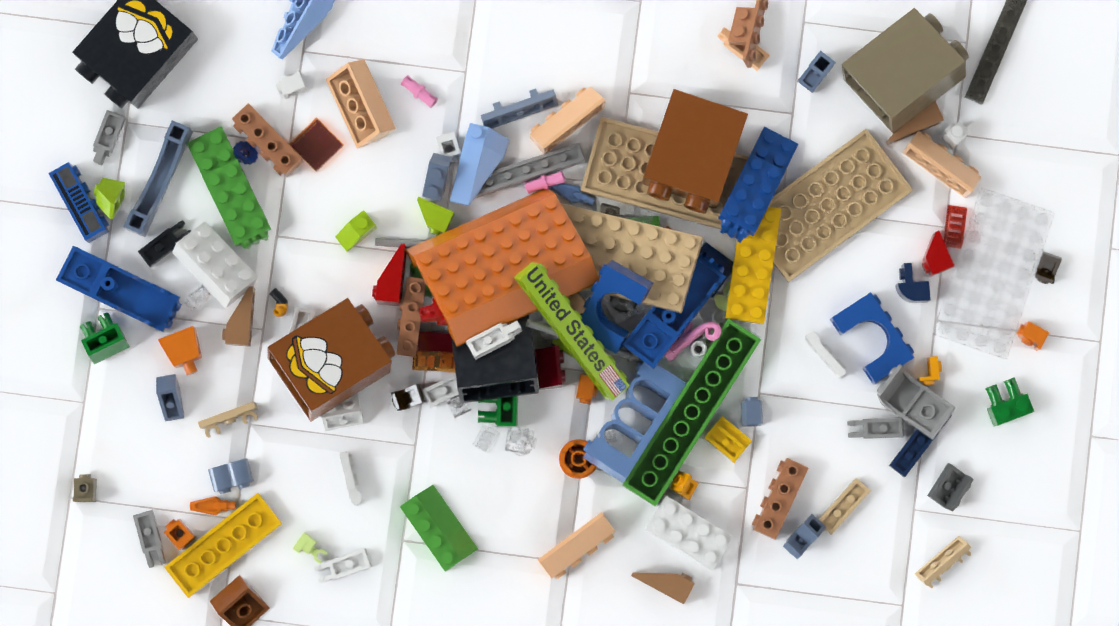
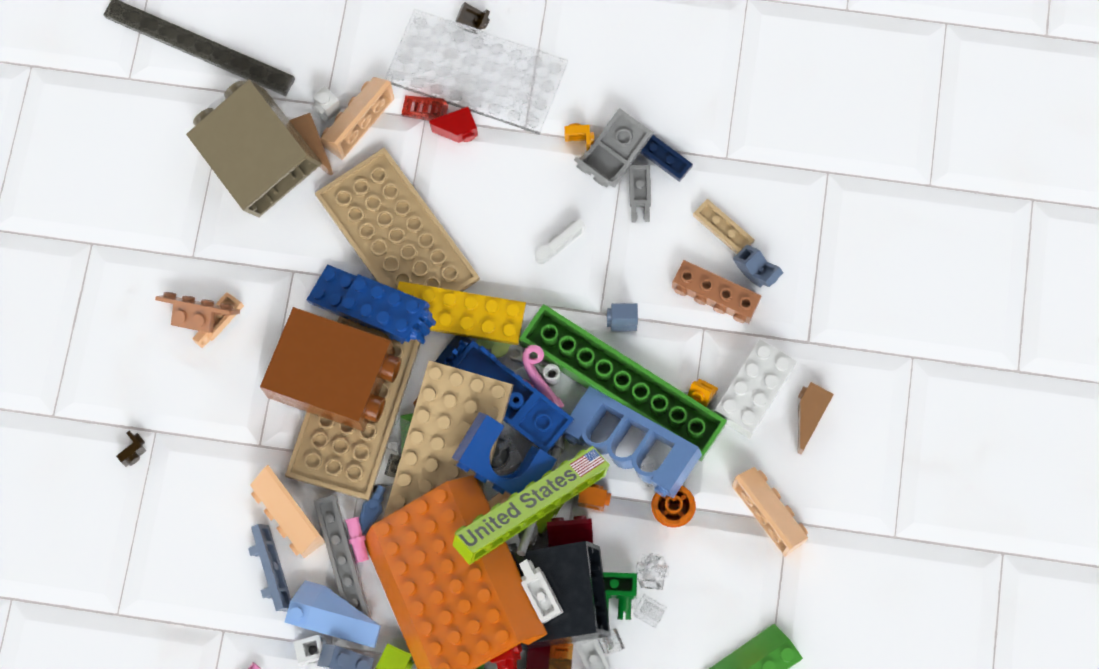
camera: 85 degrees left, 10 degrees down
yellow plate [704,416,752,463] -> none
sand blue brick [797,50,836,93] -> none
blue arch [829,292,915,384] -> none
dark blue brick [895,263,931,303] -> none
tan plate [914,536,972,589] -> none
dark grey bracket [927,463,974,512] -> none
green brick [985,377,1035,427] -> none
orange brick [1016,321,1050,351] -> none

